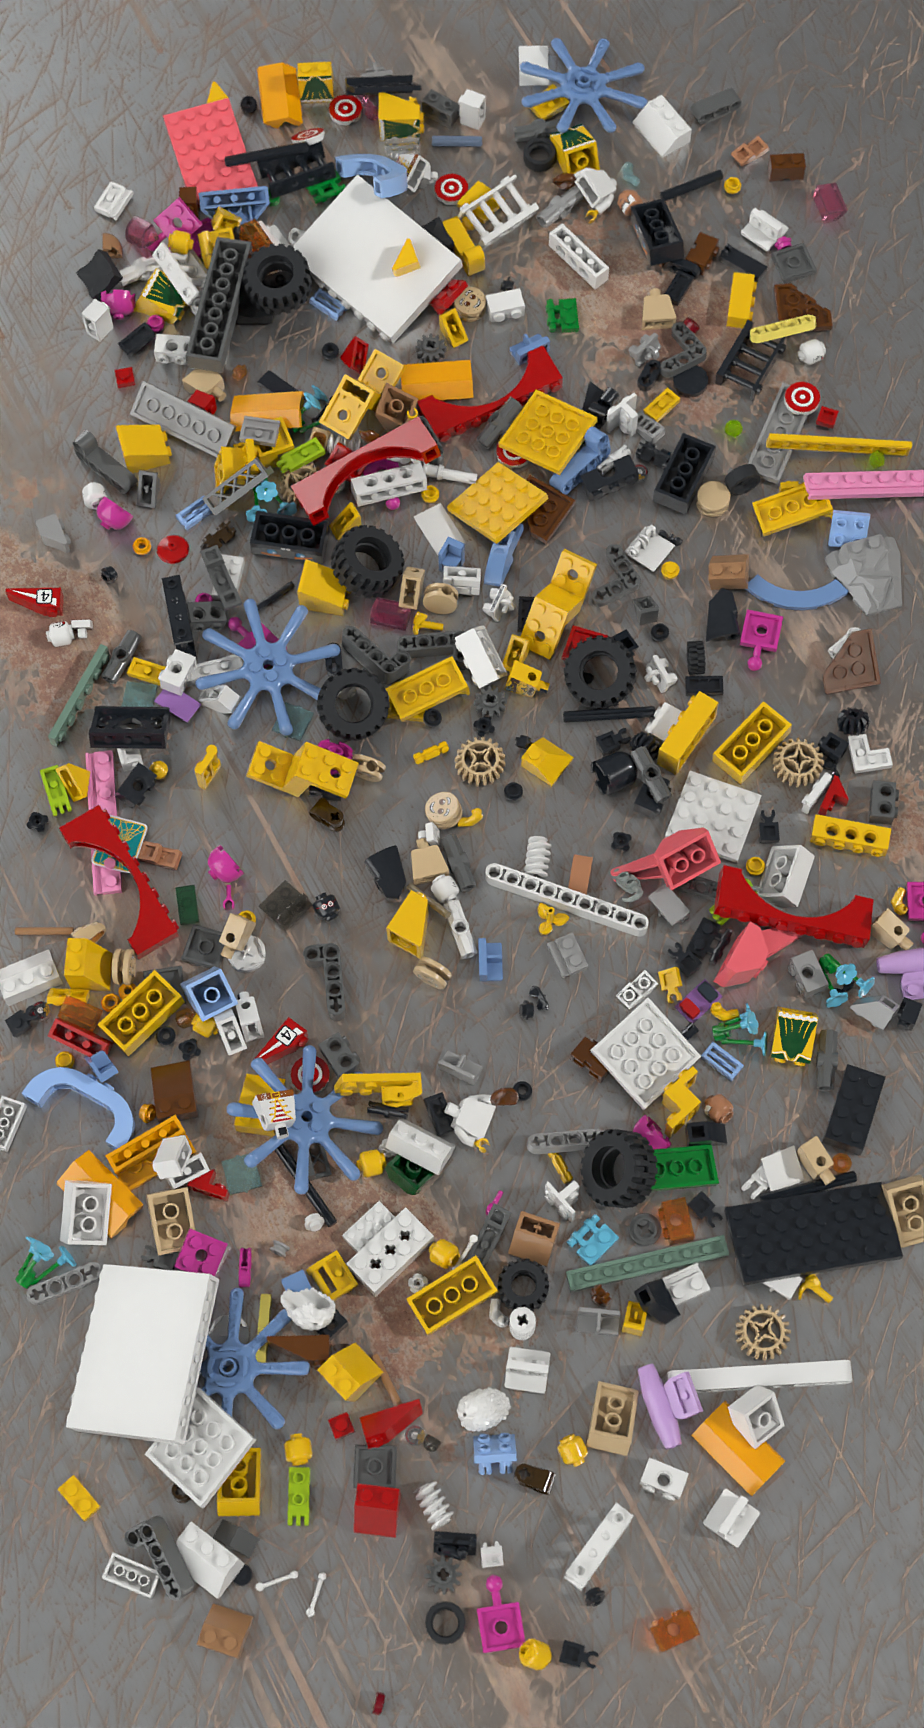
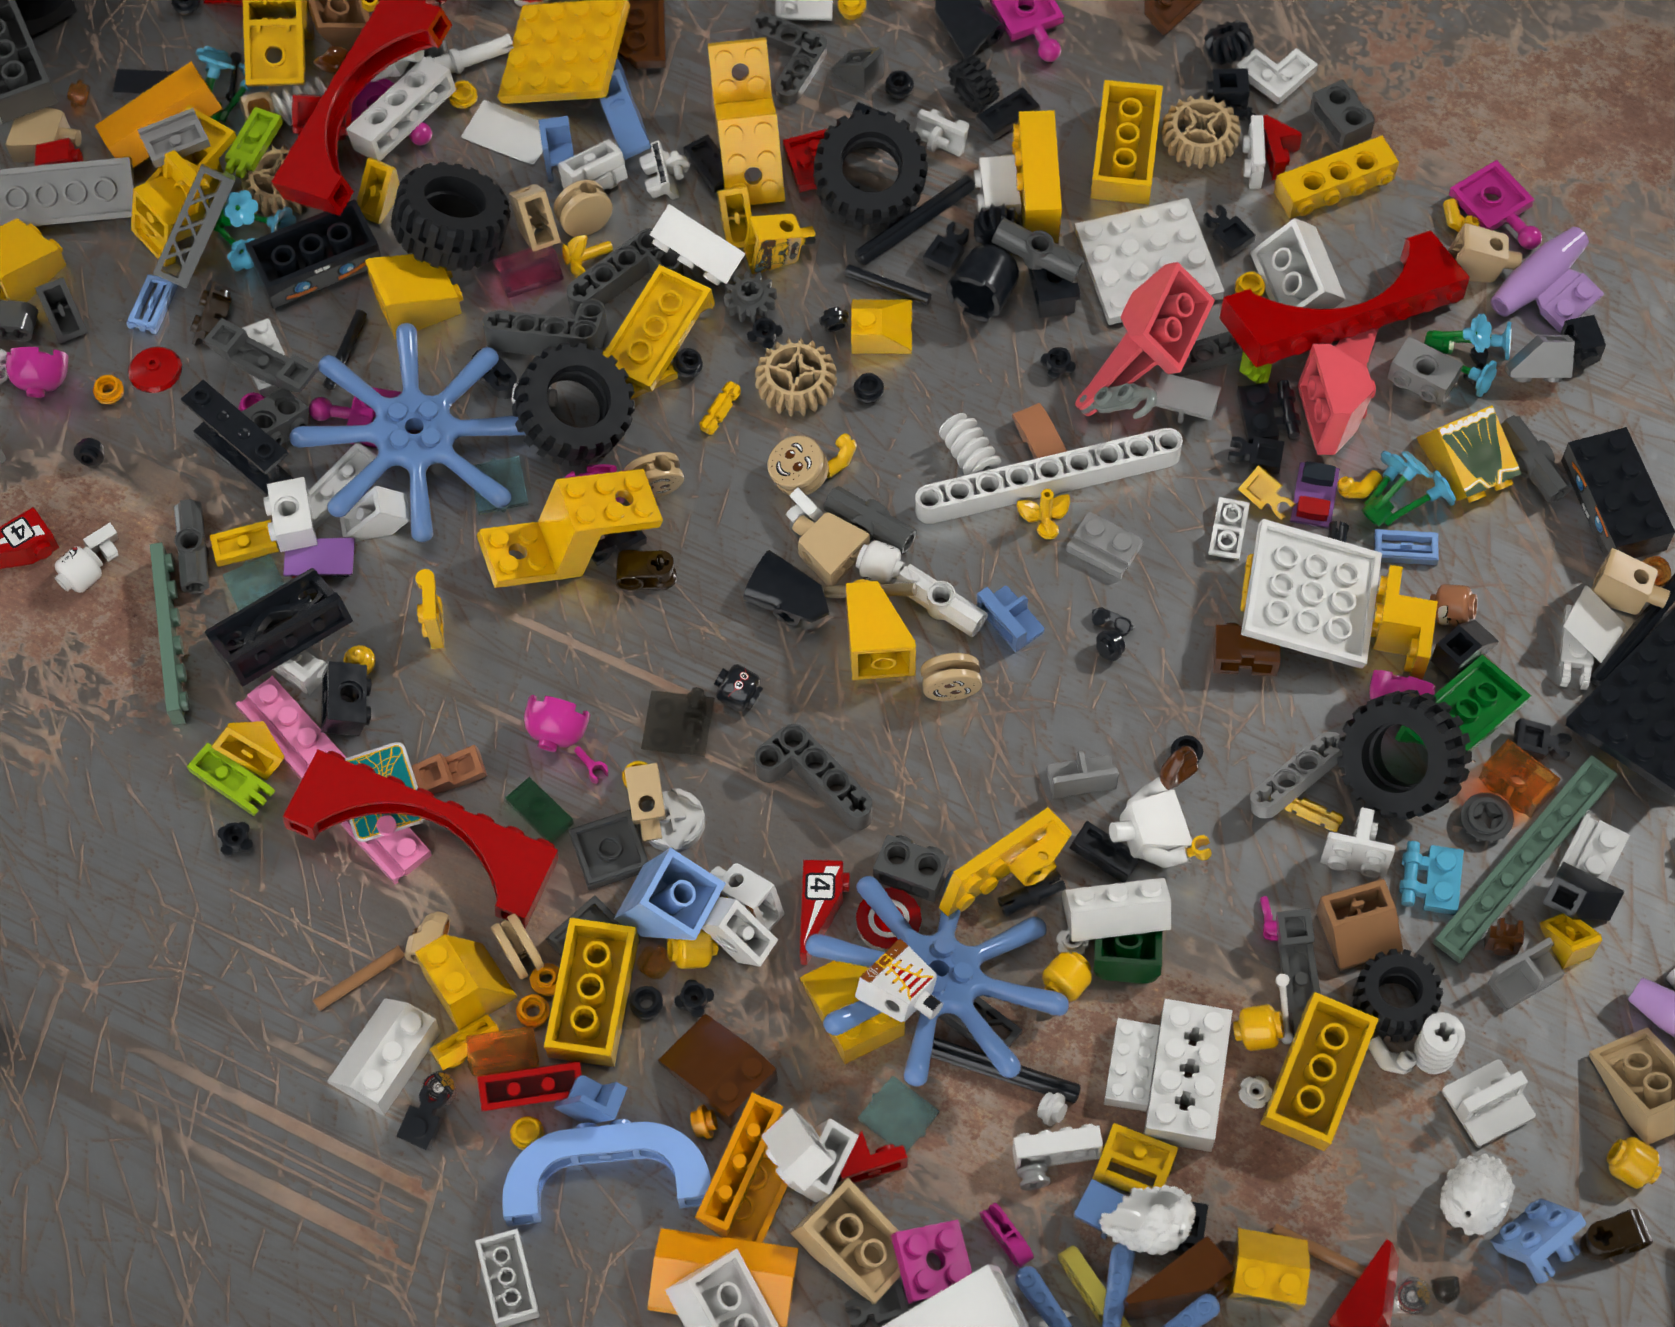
camera: 35 degrees left, 5 degrees down
none -> black bar [845,264,932,305]
none -> white piece [1012,1124,1103,1171]

